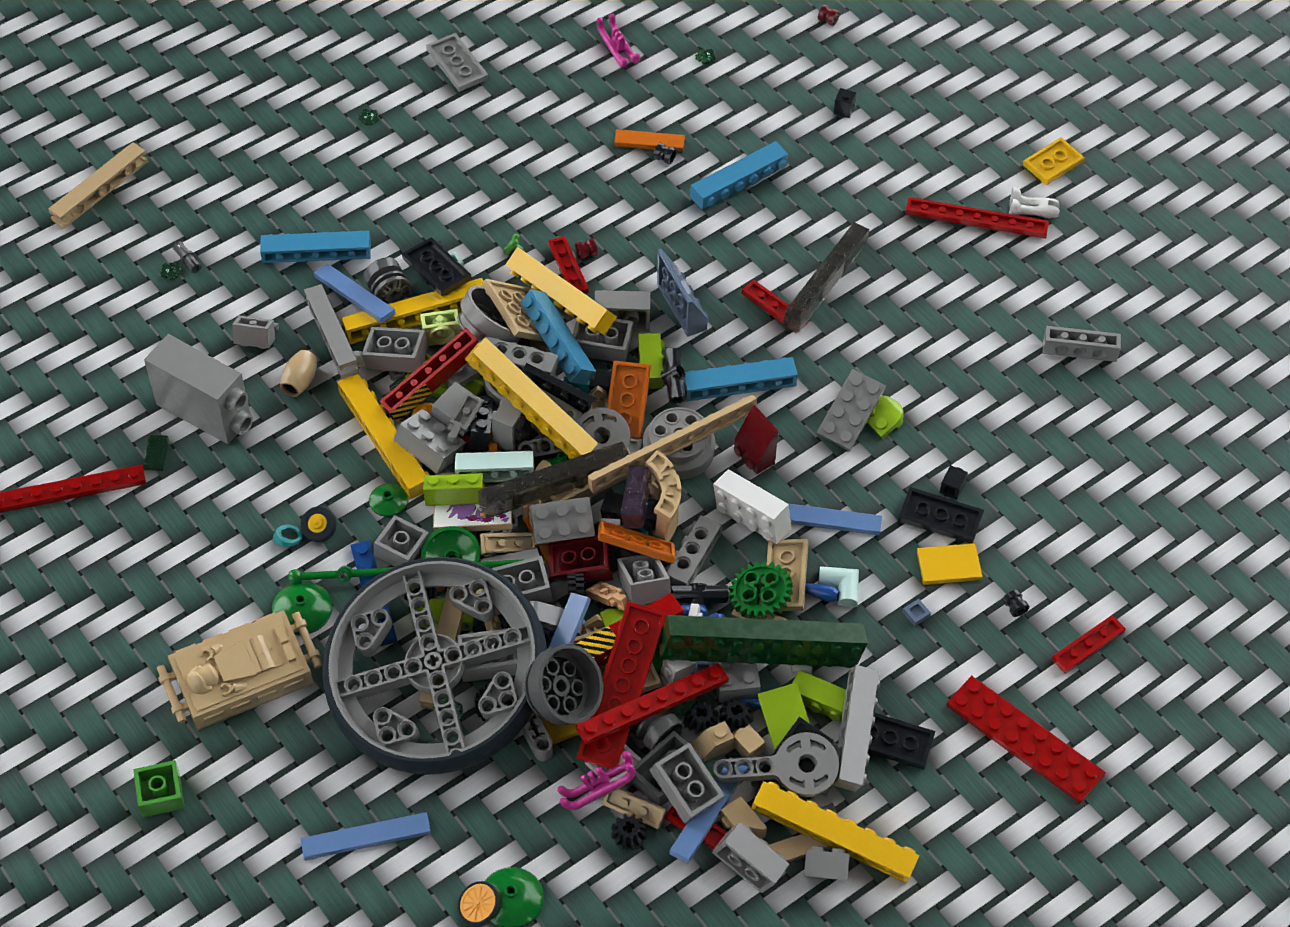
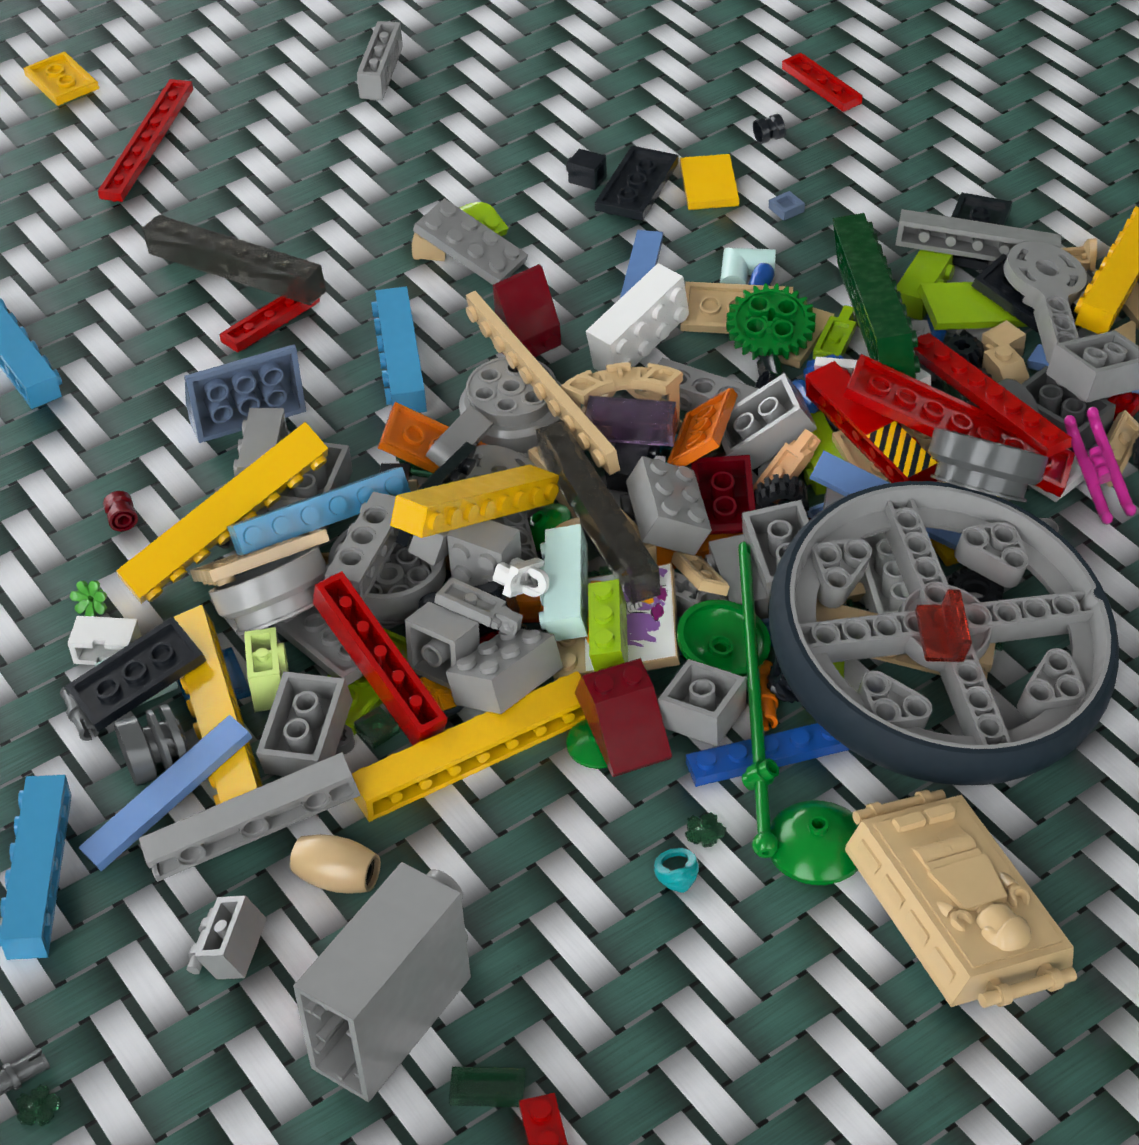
camera: 85 degrees left, 10 degrees down
black wheel [301,506,337,542] -> none
red plate [548,236,589,294] -> none
lime brick [638,333,665,389] -> none
black piece [661,348,686,404] -> none
red plate [946,675,1106,804] -> none
white piece [1009,186,1060,219] -> none
none -> white brick [68,616,141,665]
none -> light grey beam [426,405,494,467]
none -> white hips [493,557,549,598]
none -> dark red slope [575,658,672,777]
none -> clear green plant [685,812,726,848]
none -> clear red panel [915,589,972,662]
none -> tan tile [1061,238,1097,272]

